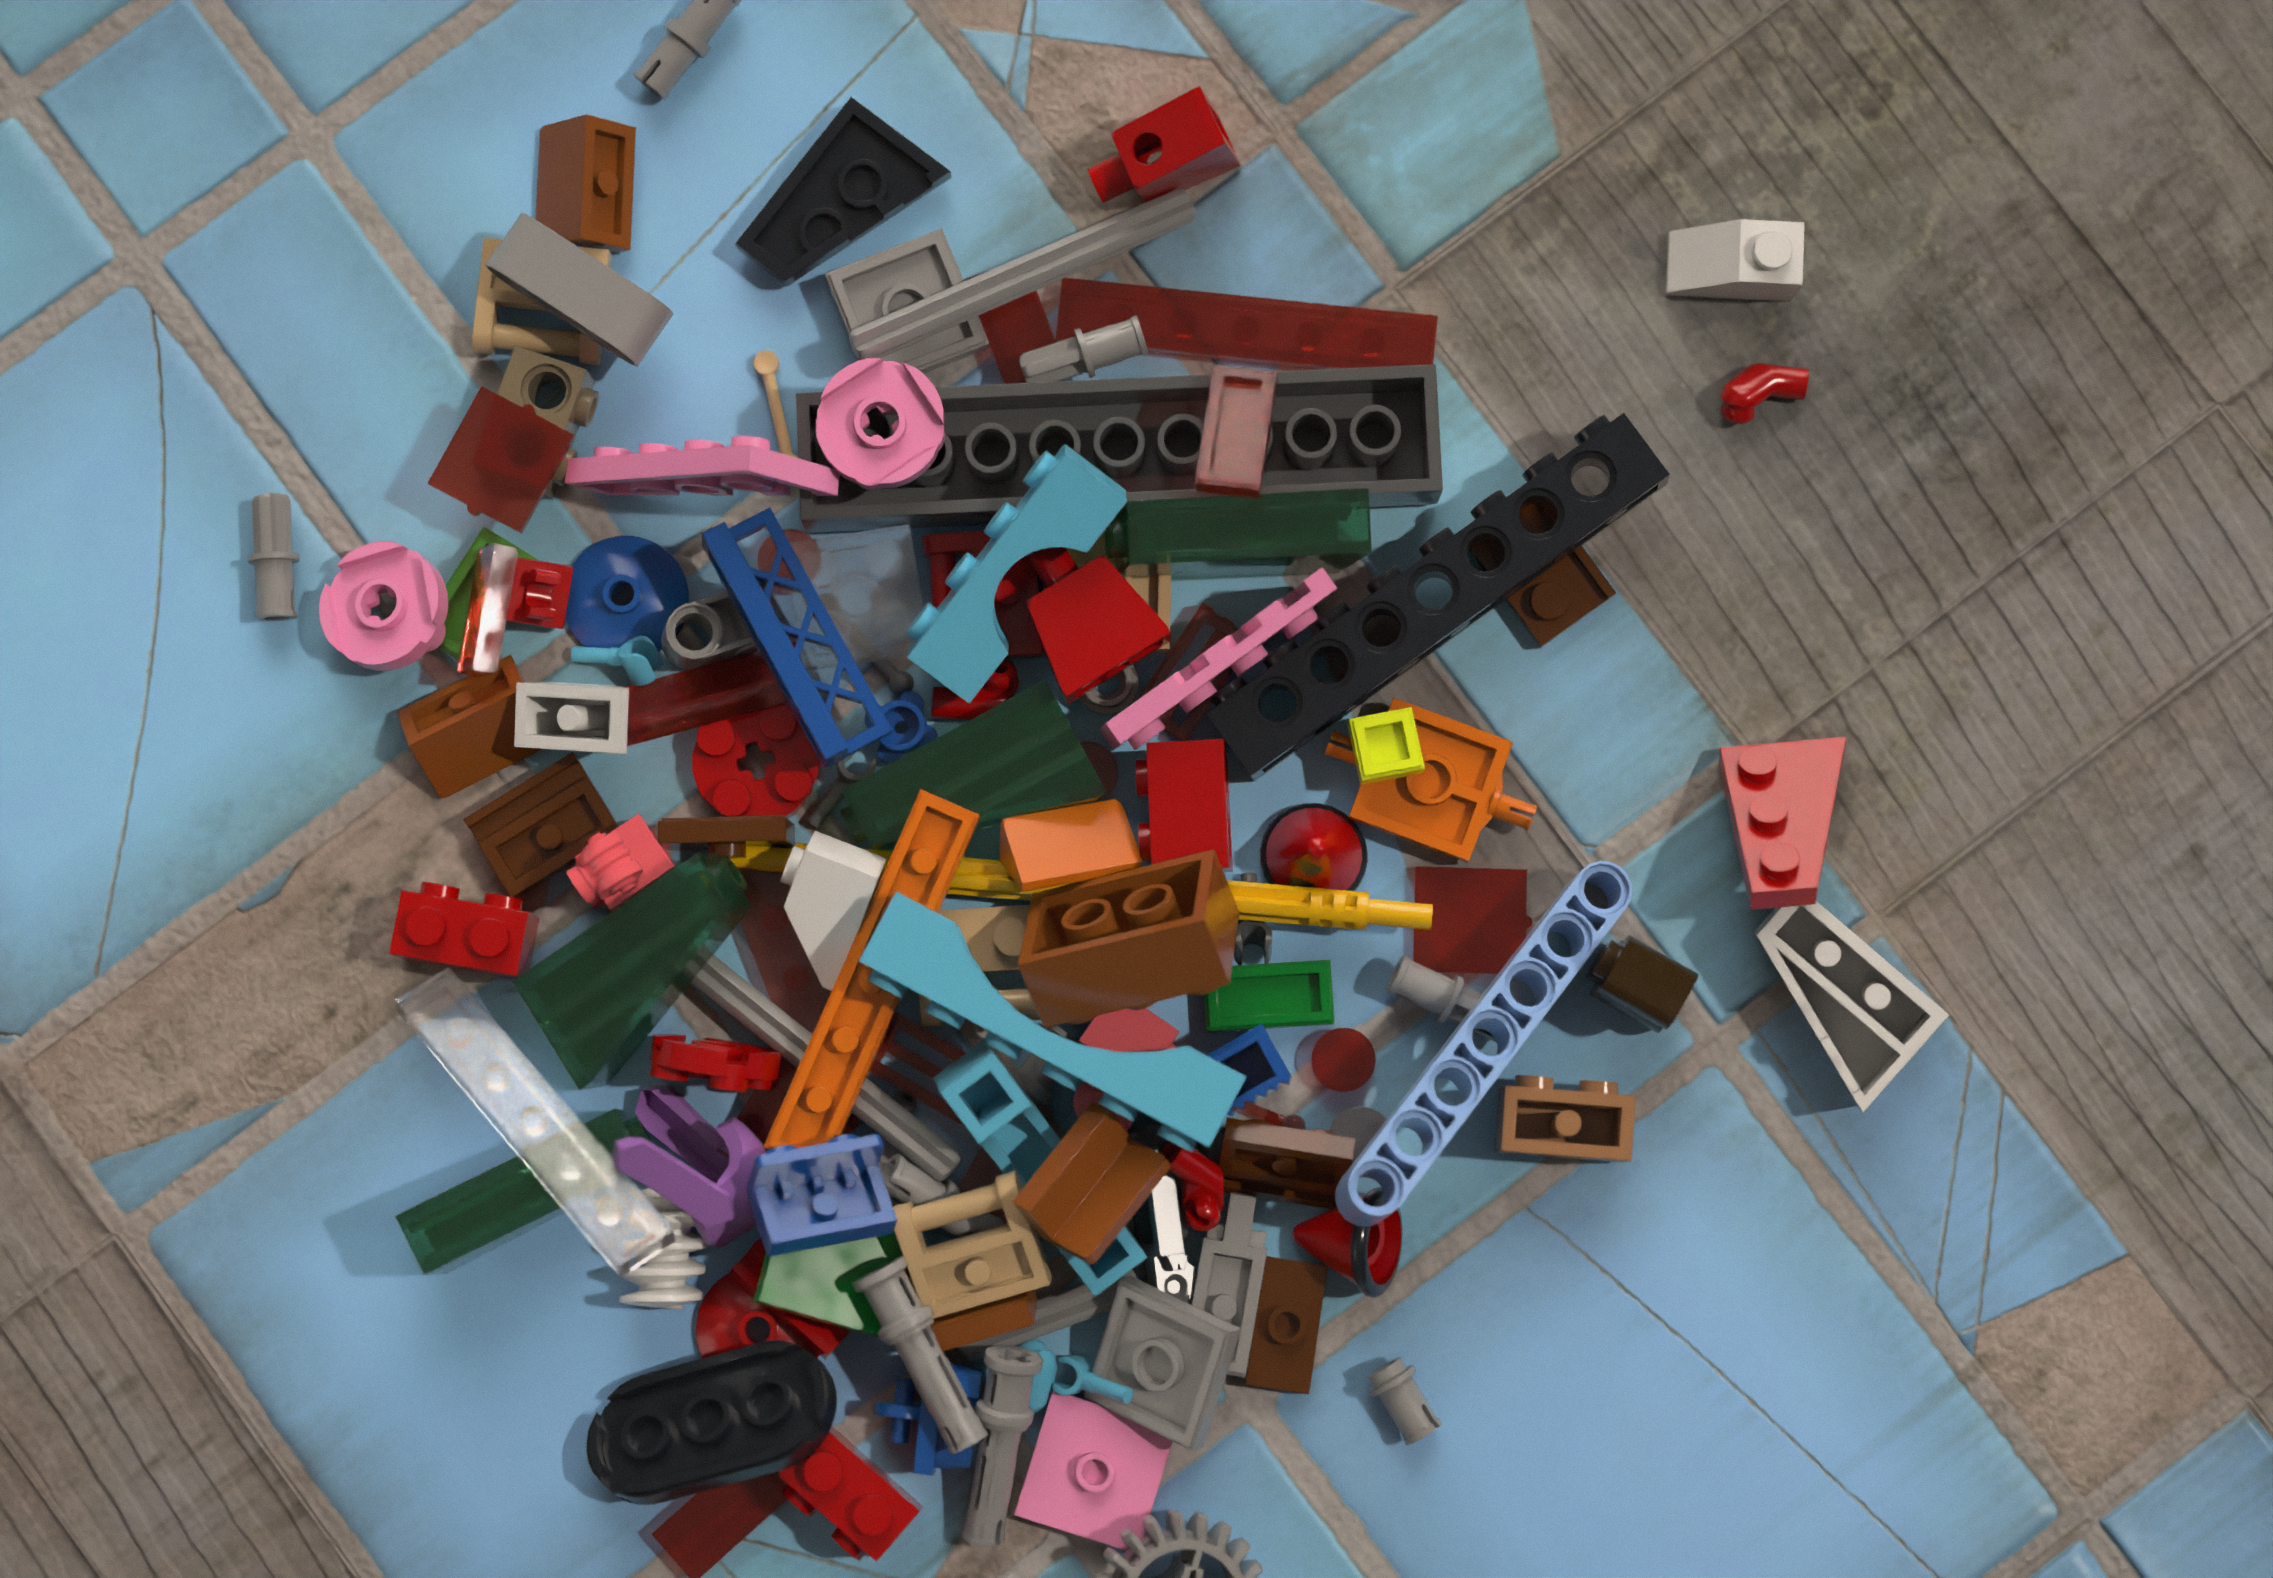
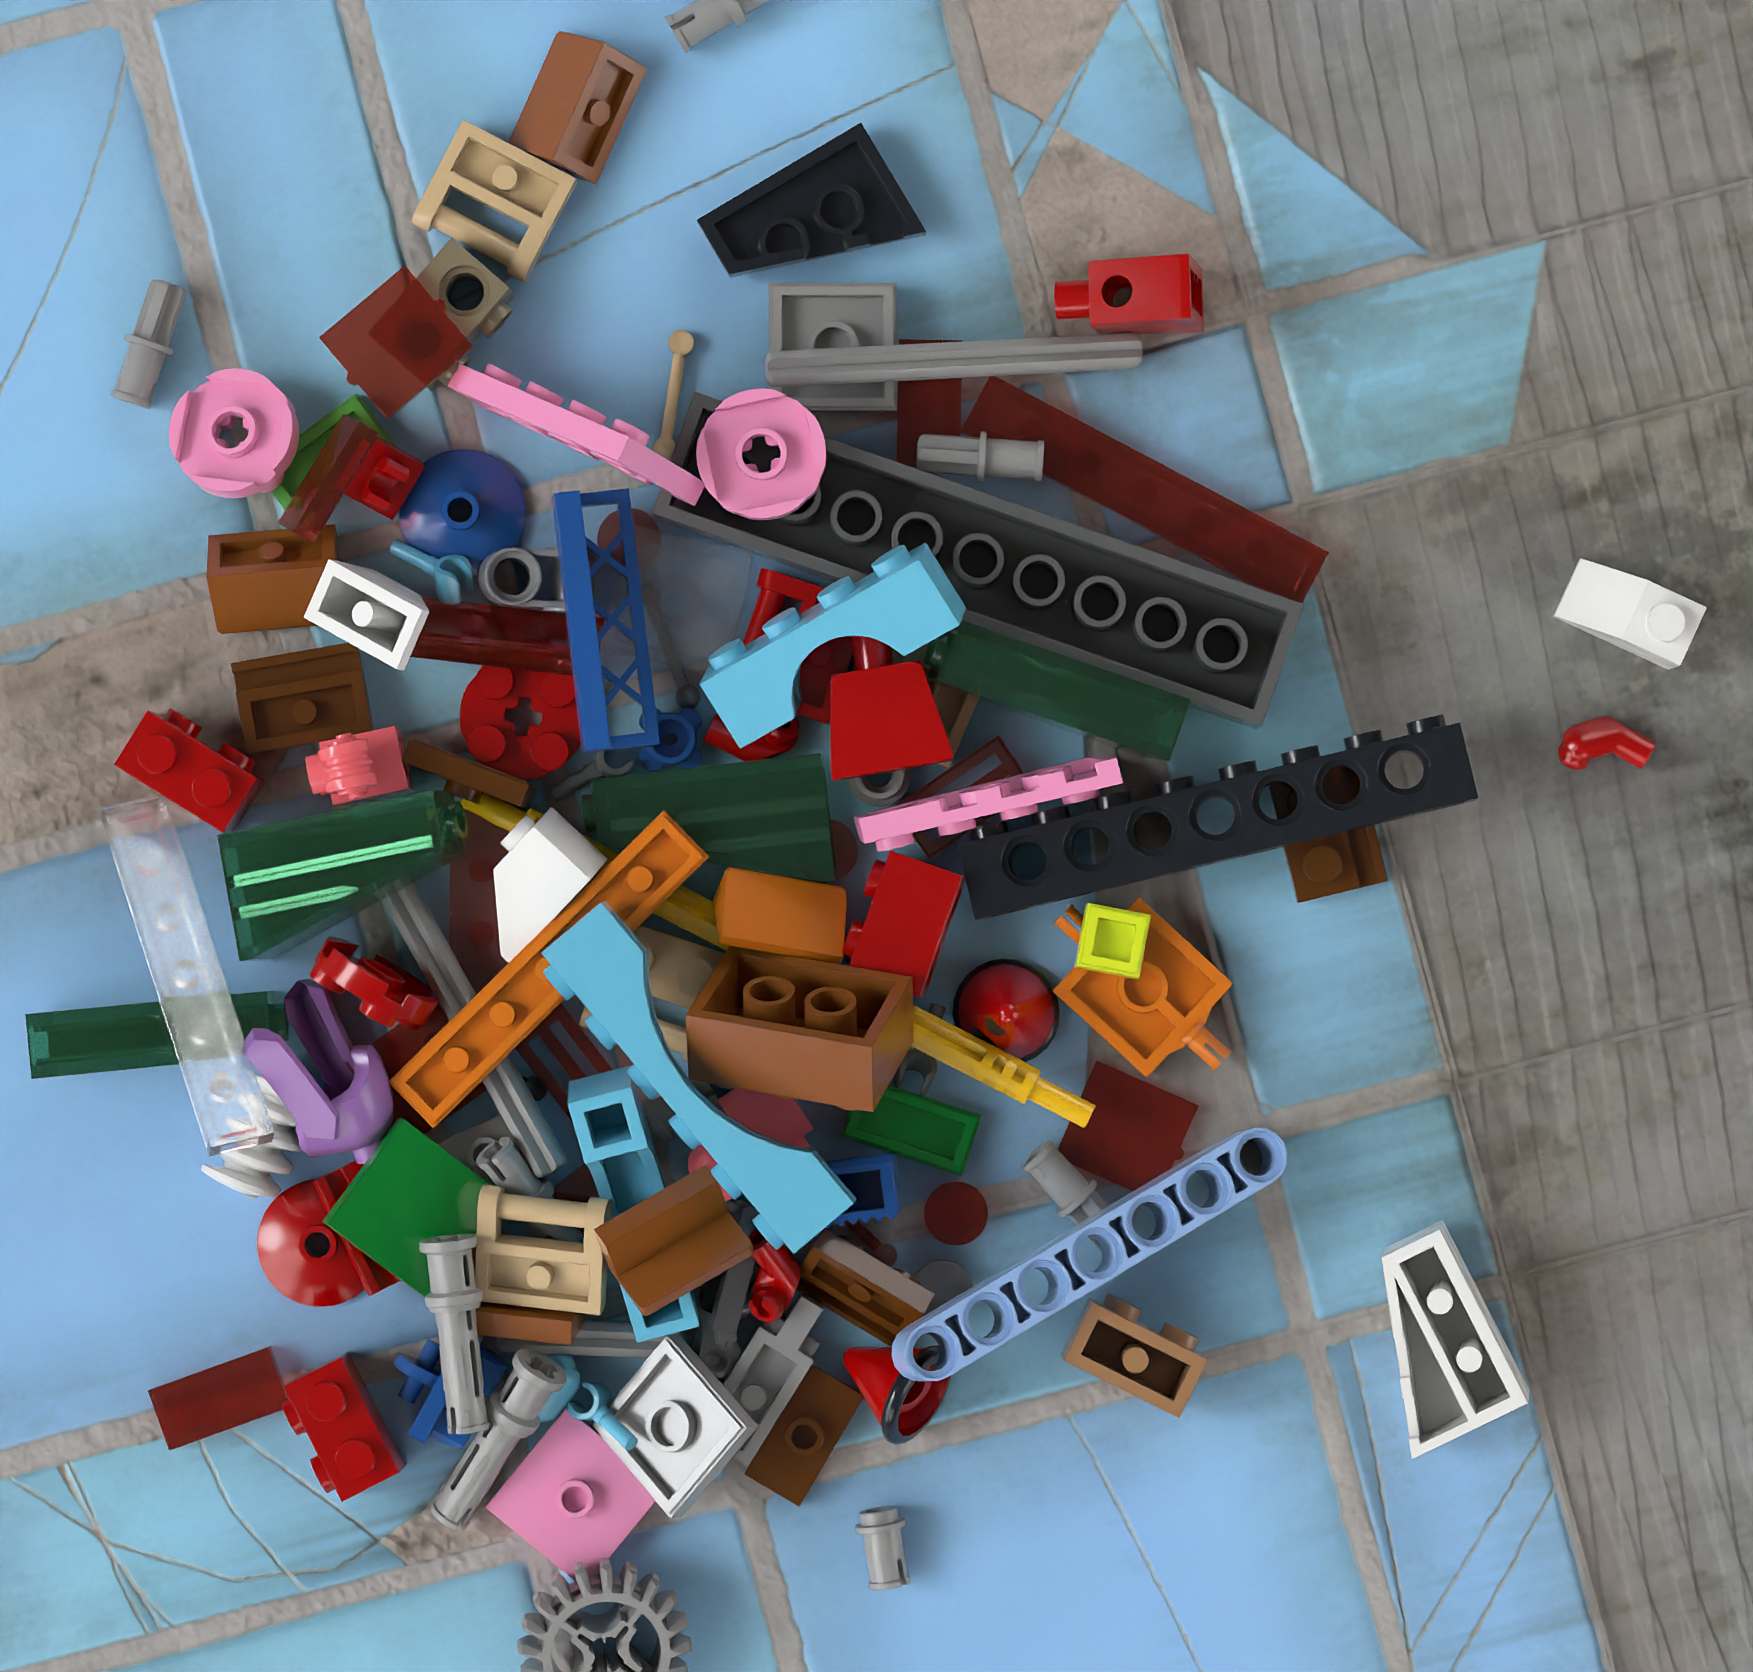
camera: 25 degrees right, 5 degrees up
light grey beam [485,213,674,367] -> none
black tile [586,1340,837,1505] -> none
blue bracket [746,1134,897,1257] -> none
clear red tile [1195,365,1278,498] -> none
dark brown brick [1585,935,1699,1033] -> none
wing [1719,737,1846,910] -> none

